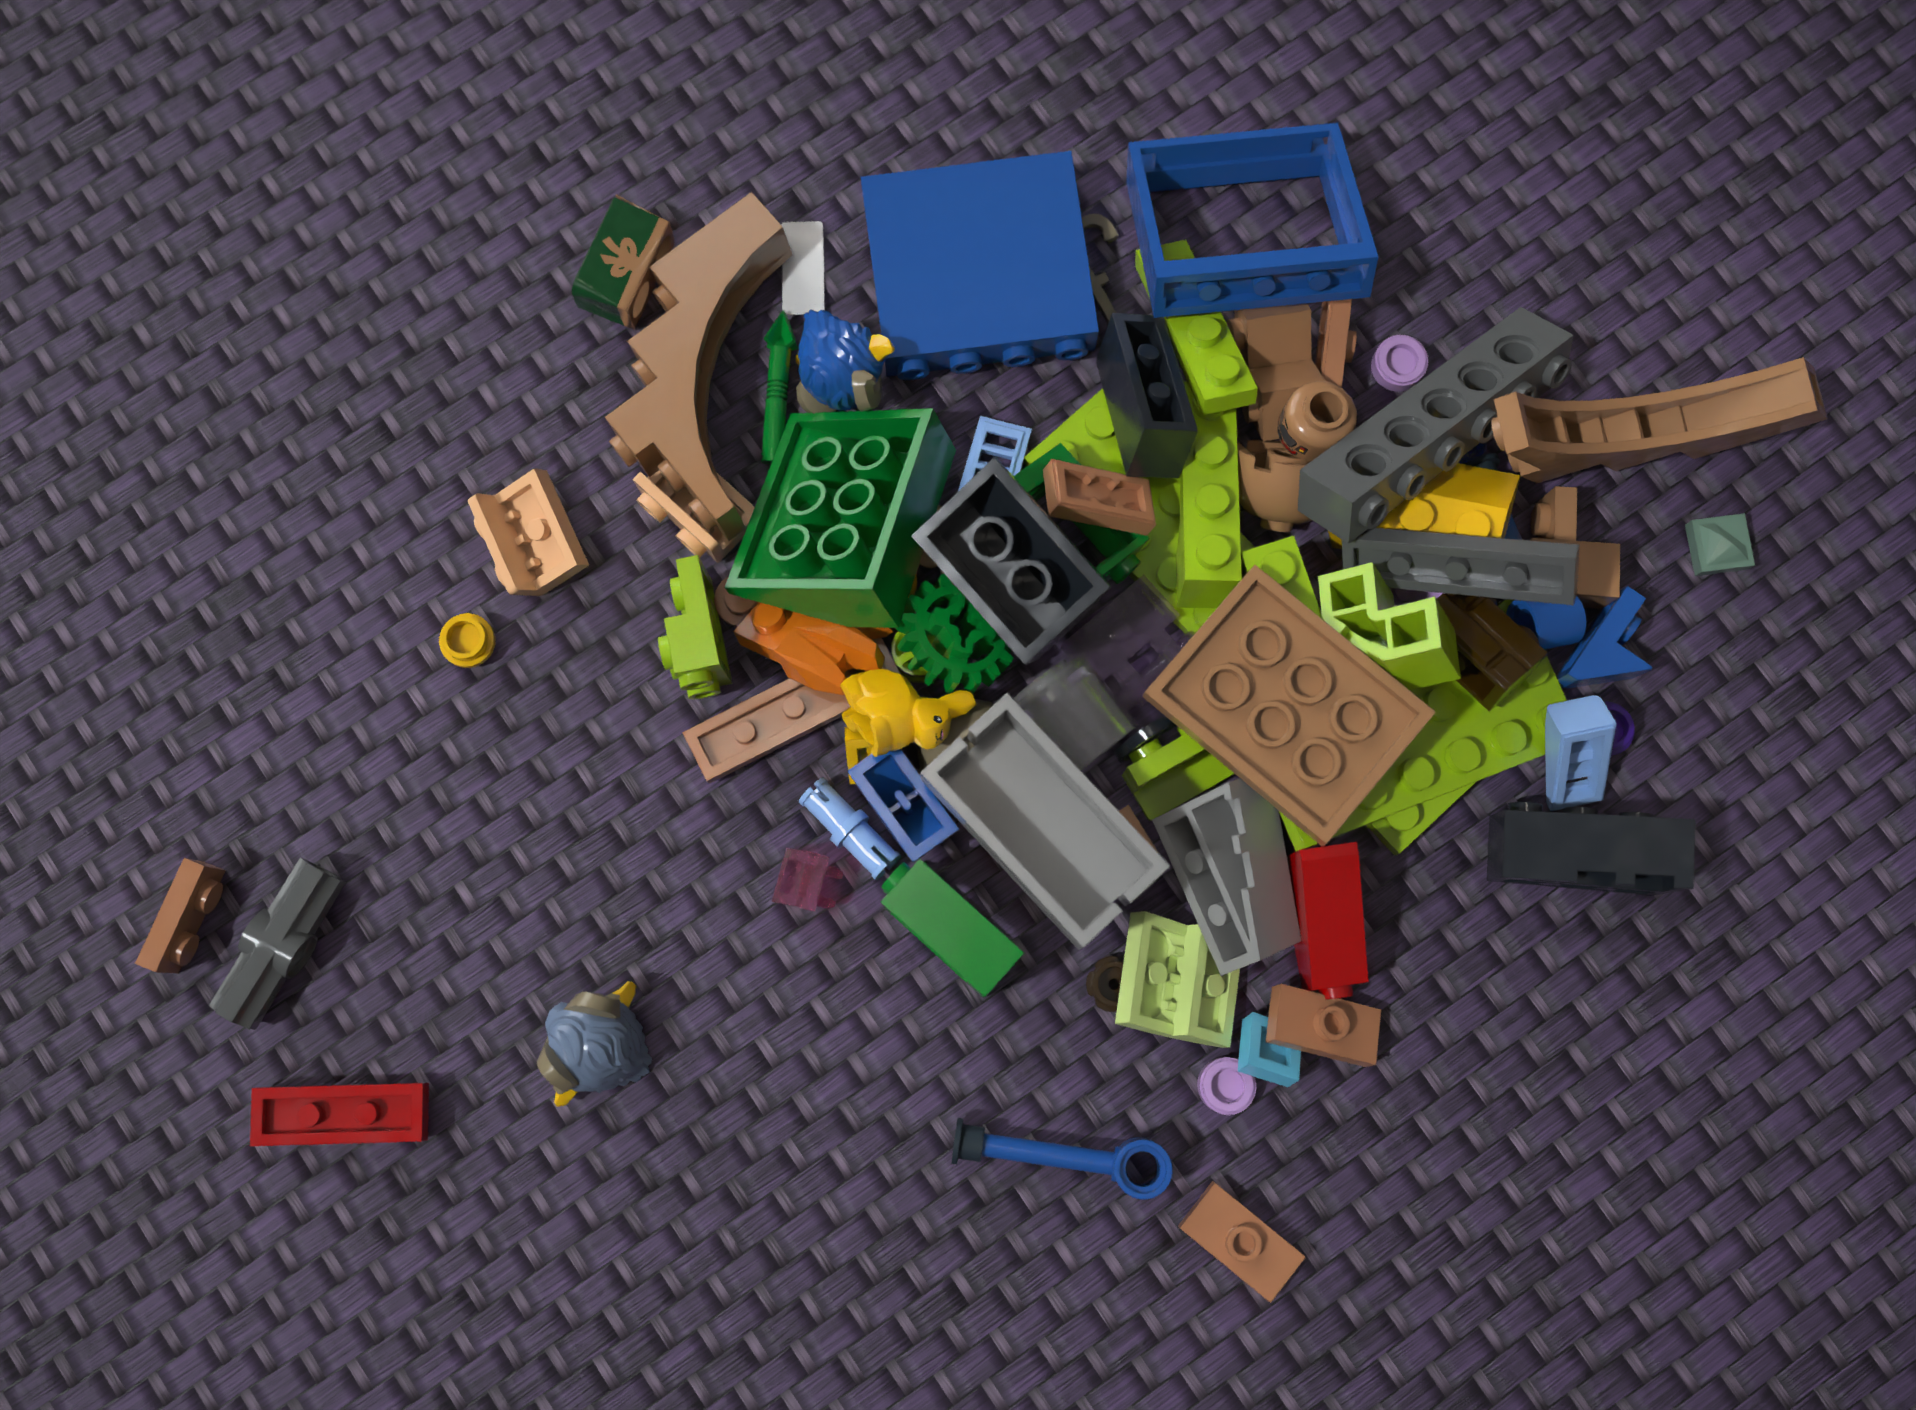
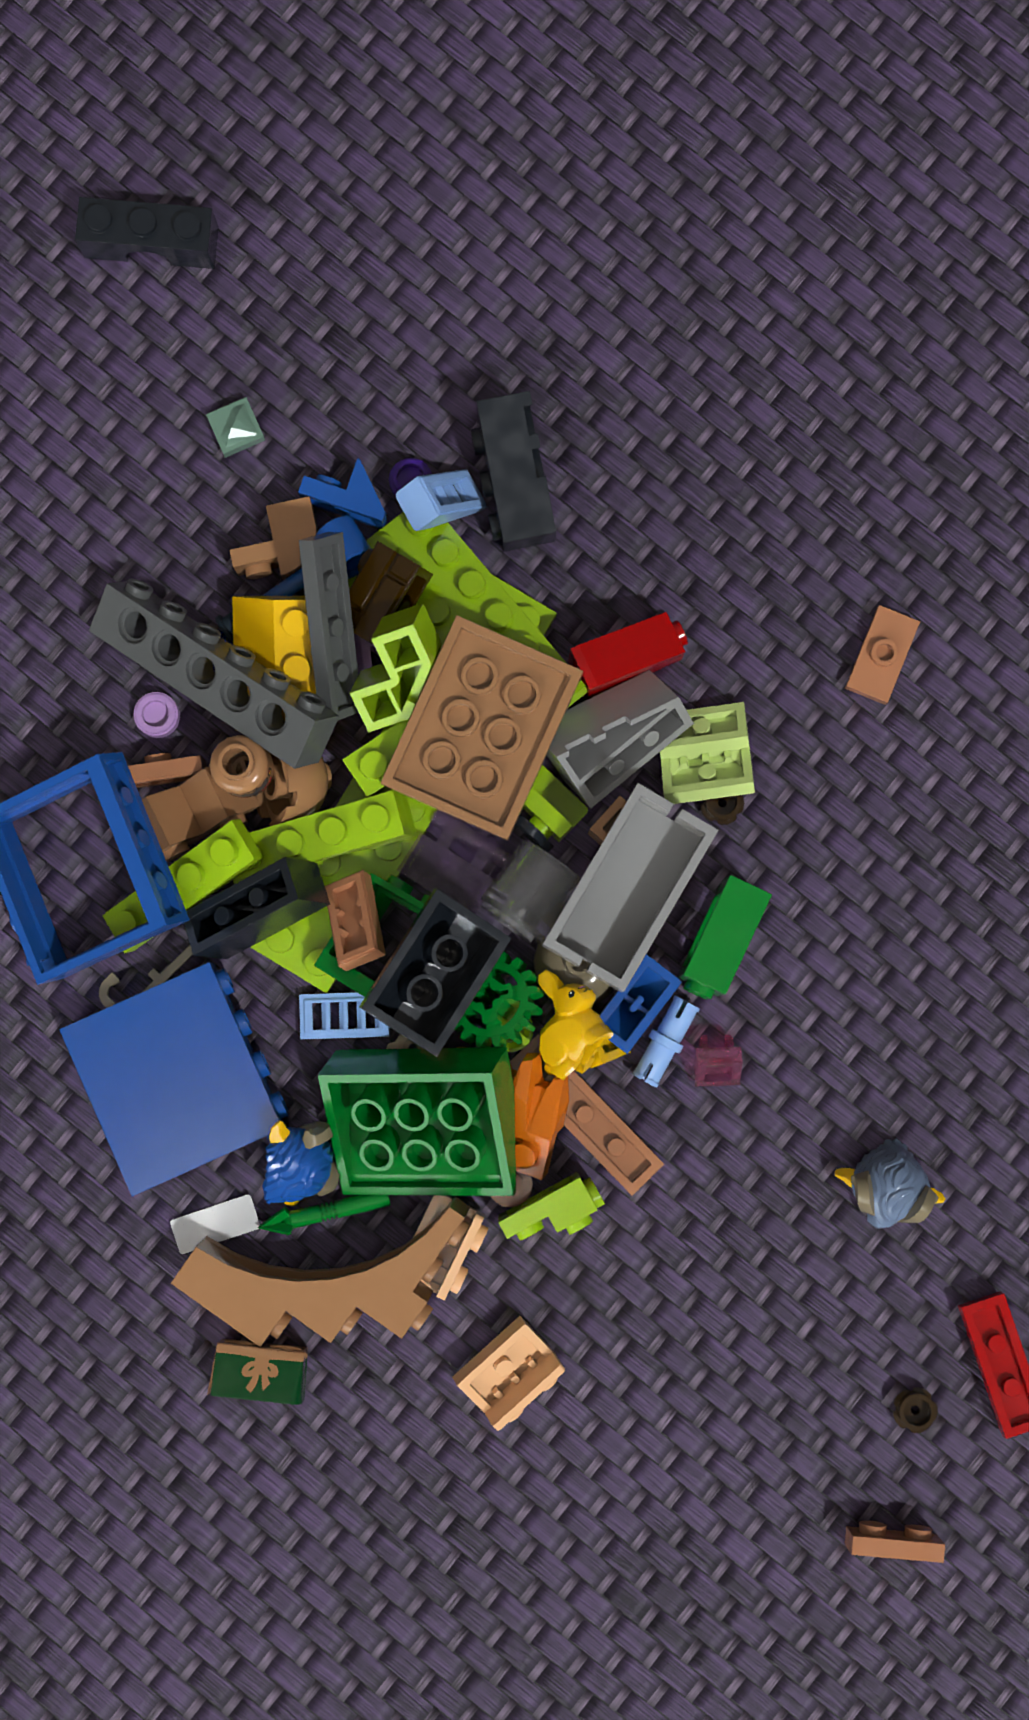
camera: 110 degrees left, 5 degrees up
dark grey piece [209,858,346,1030] -> none
yellow plate [439,613,495,668] -> none
blue piece [951,1118,1172,1199] -> none
lavender tile [1197,1057,1256,1115] -> none
medium azure plate [1237,1012,1301,1087] -> none
nougat plate [1266,984,1381,1067] -> none
medium nougat arch [1492,357,1828,483] -> none
none -> dark brown plate [893,1387,938,1433]

